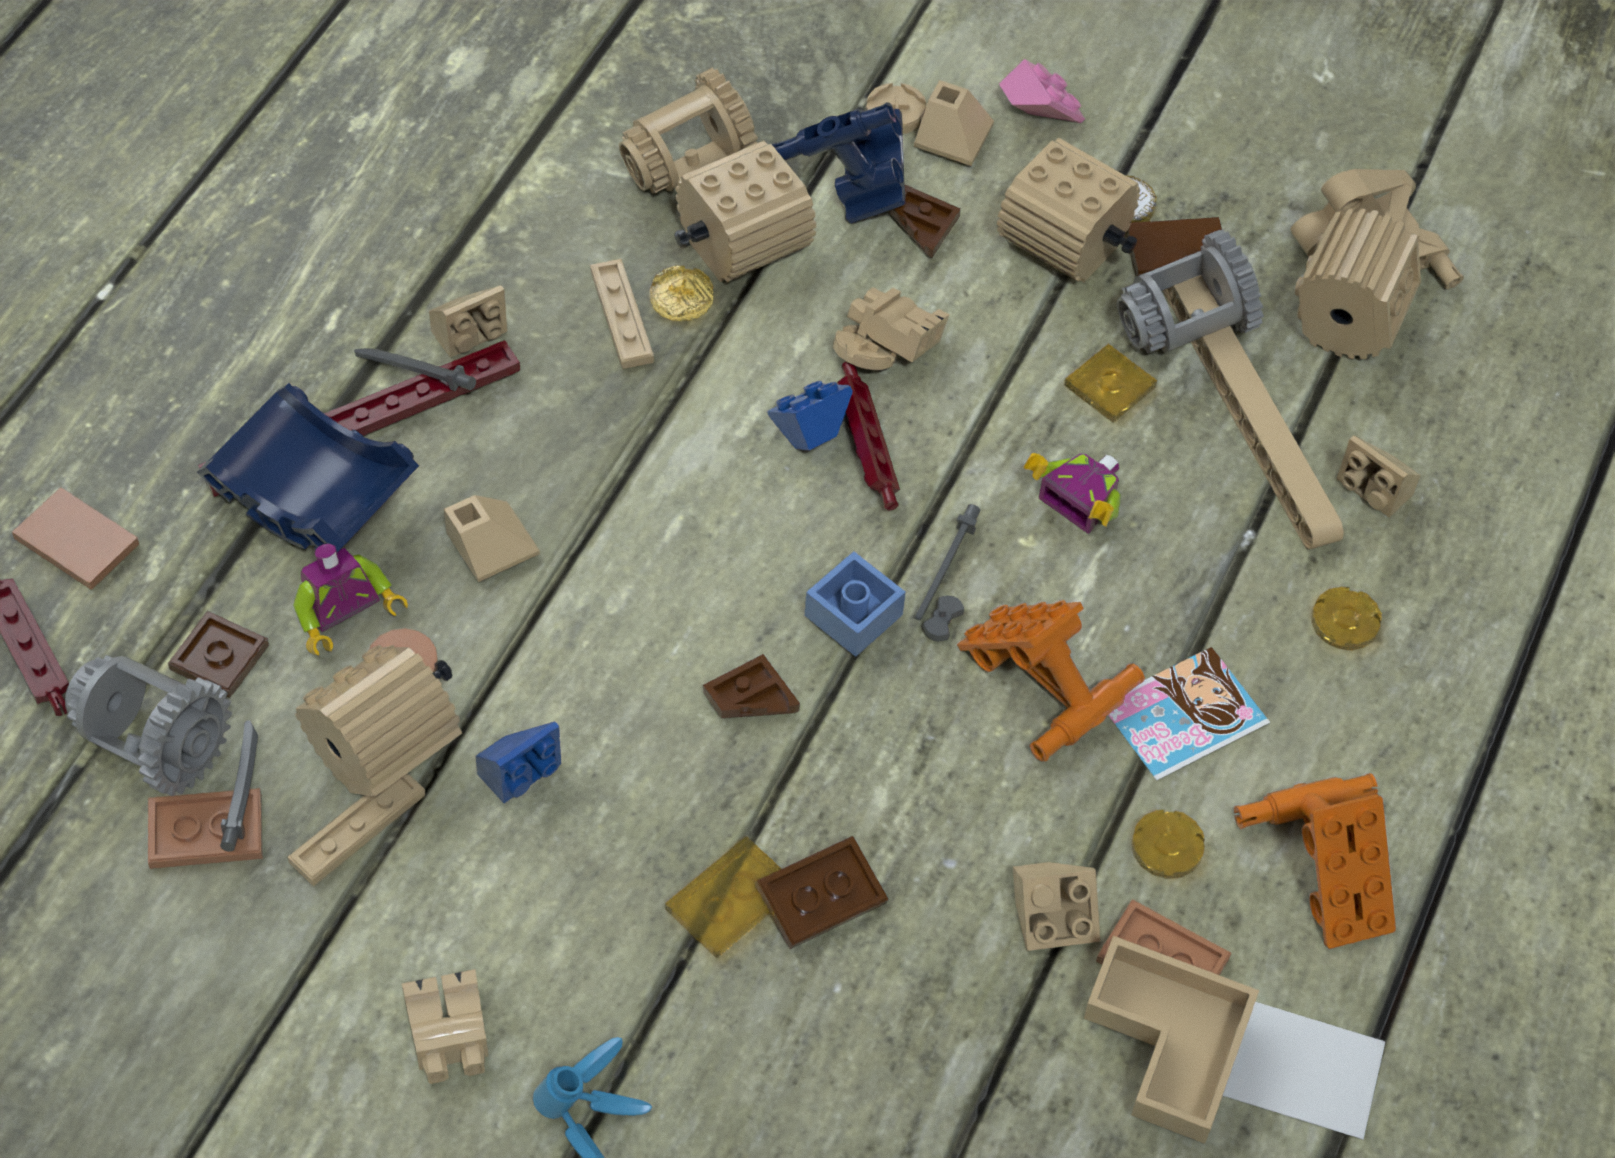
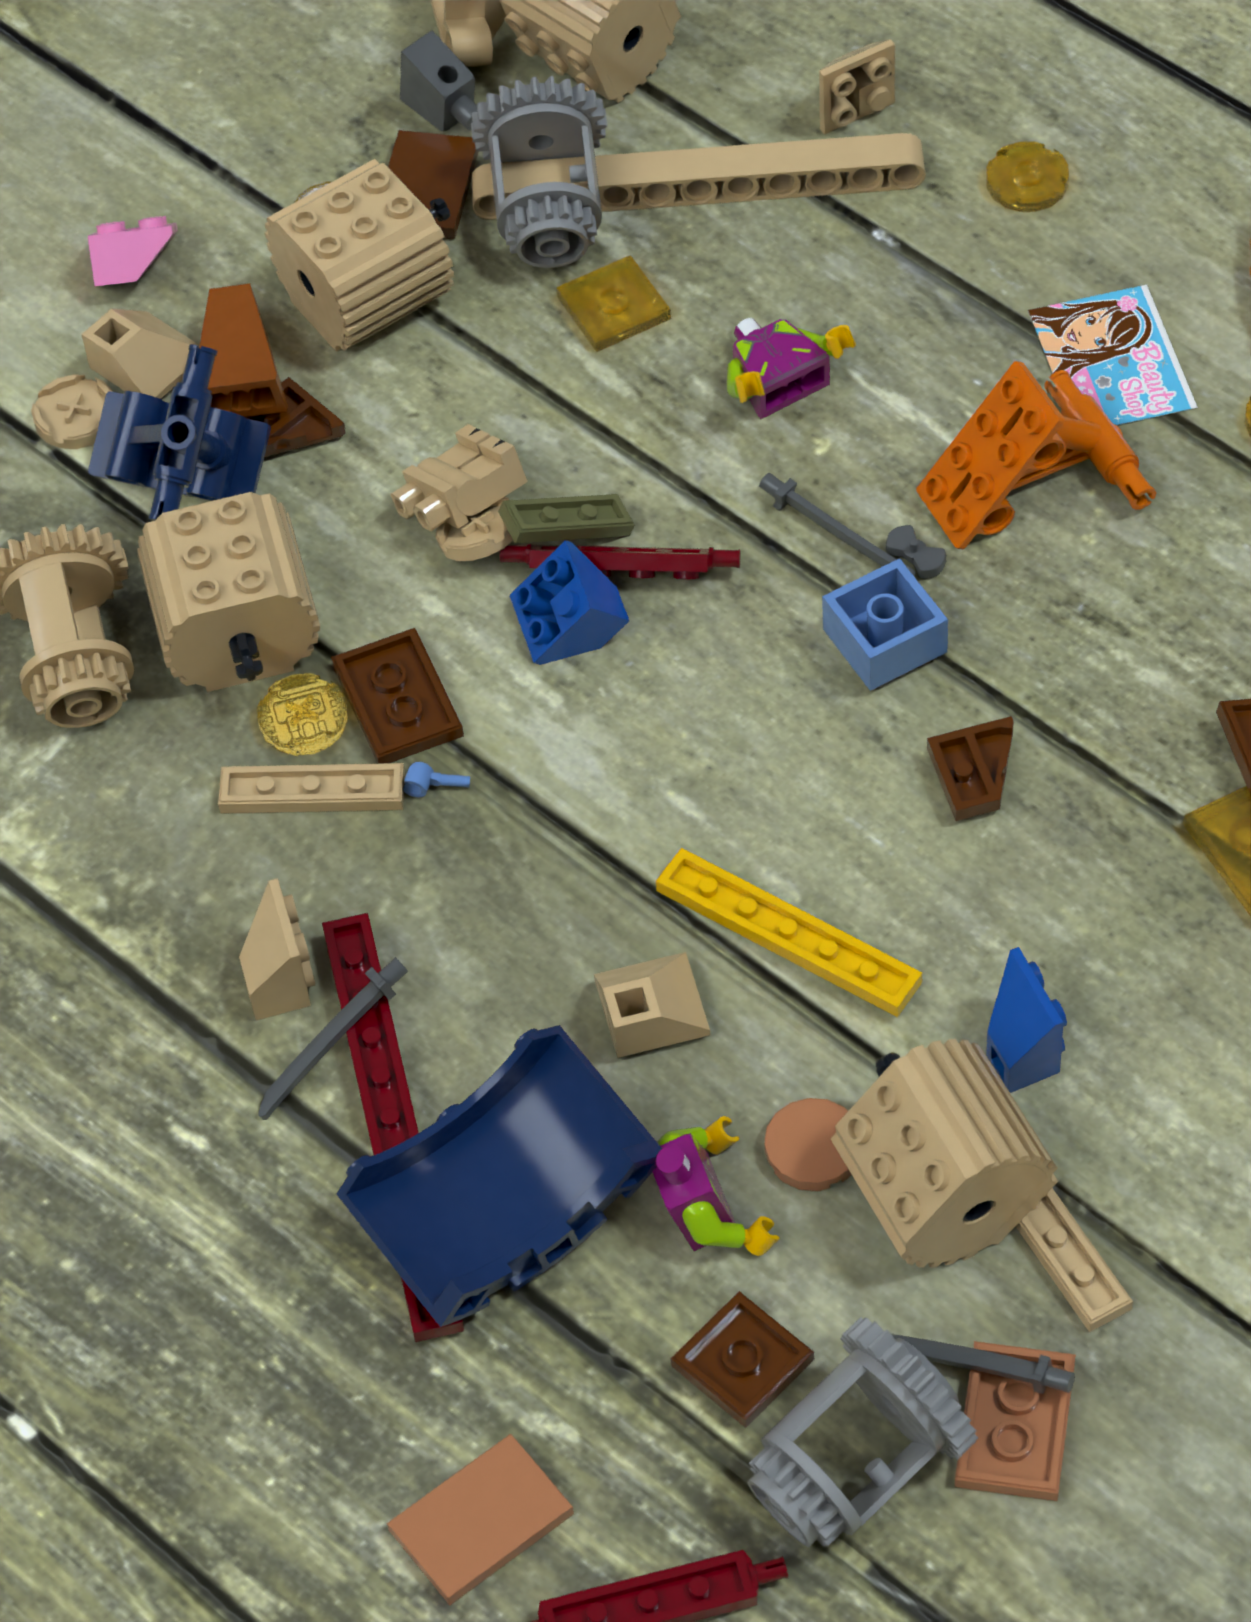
camera: 65 degrees left, 0 degrees up
none -> dark orange slope [199,283,288,417]
none -> reddish brown tile [331,628,464,764]
none -> dark grey torso [400,30,478,131]
none -> medium blue hand [403,762,470,798]
none -> olive tile [498,494,635,543]
none -> yellow plate [656,848,923,1018]

